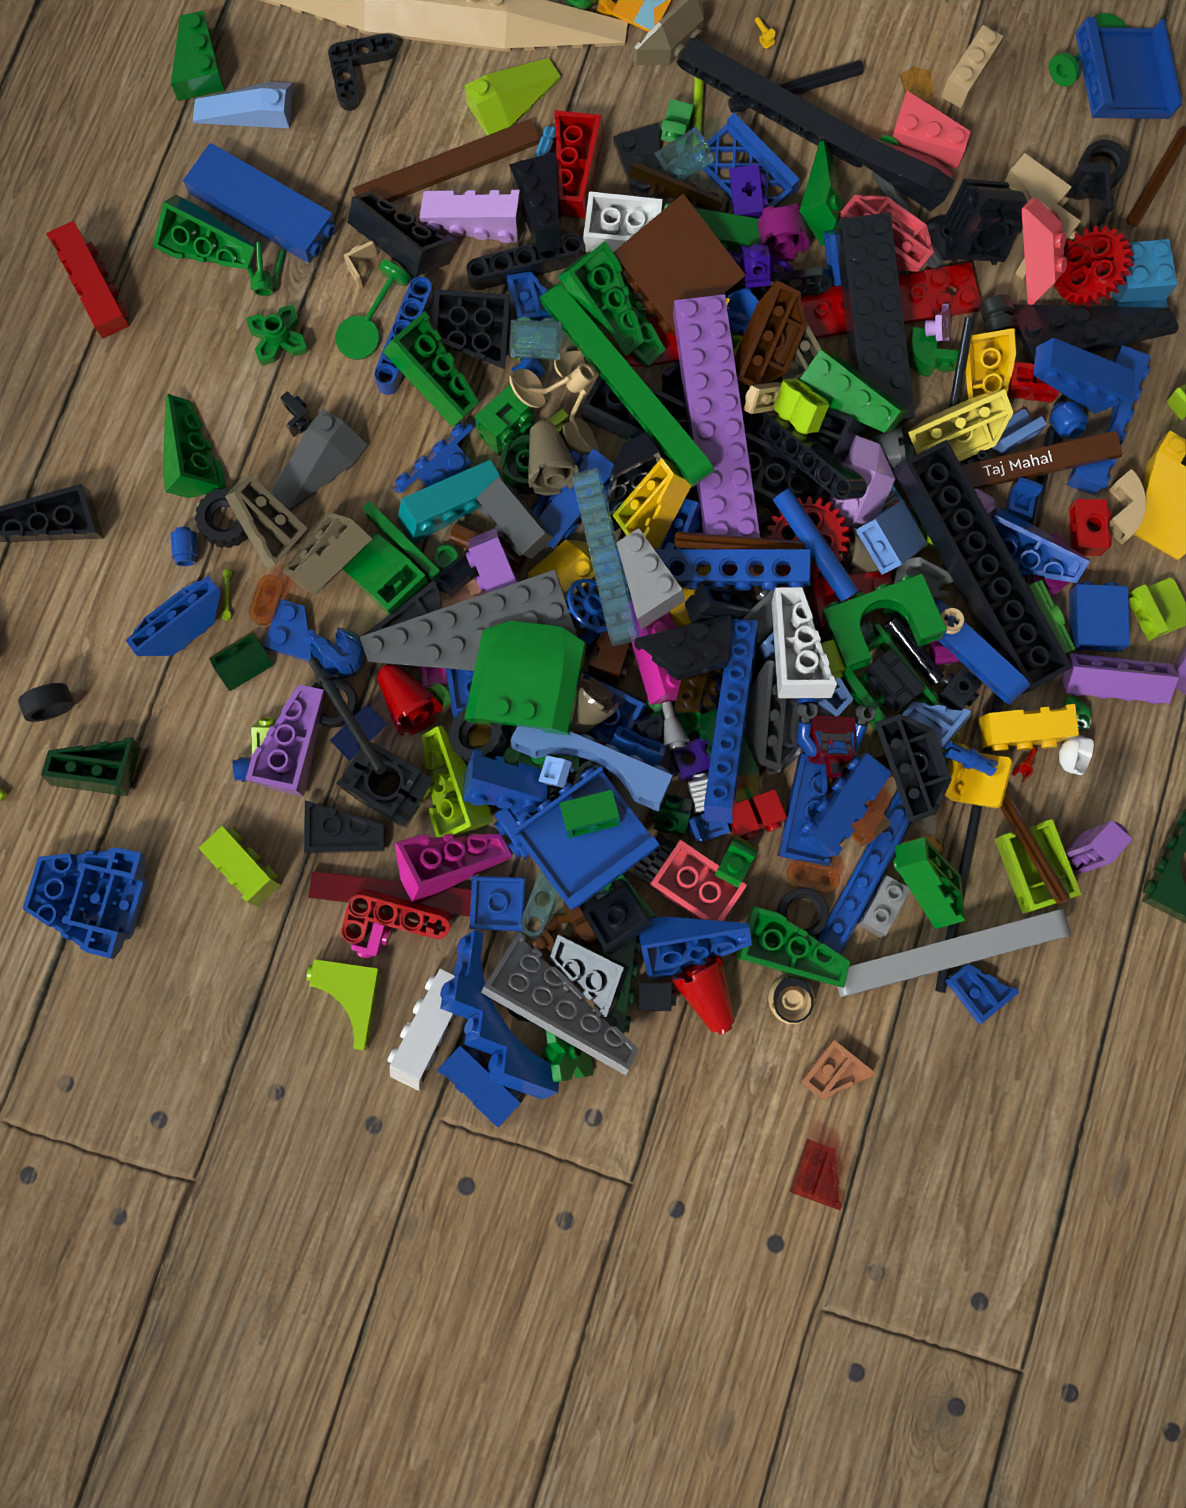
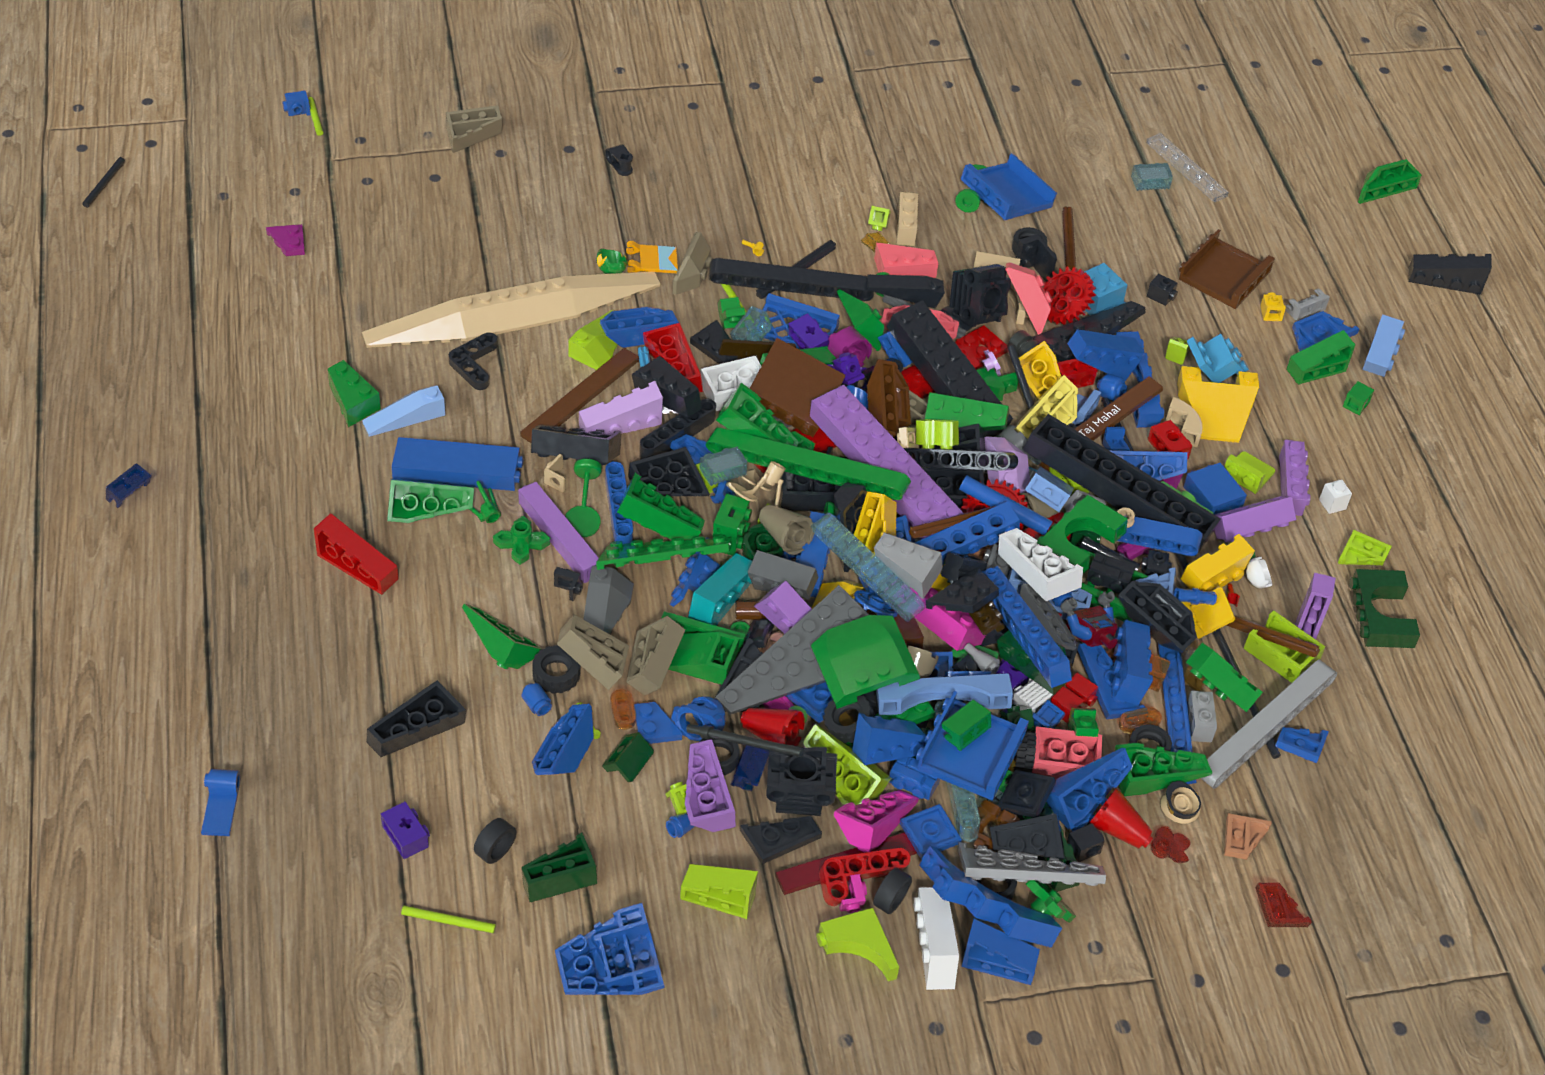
camera: 30 degrees left, 30 degrees down
light blue tile [538,756,574,788] -> none
none -> medium lavender brick [518,482,599,583]
none -> green wing [596,535,732,570]
none -> blue wedge [600,307,679,348]
none -> lime brick [868,206,891,231]
none -> black tyre [873,867,912,914]
none -> clear red plate [1151,826,1191,863]

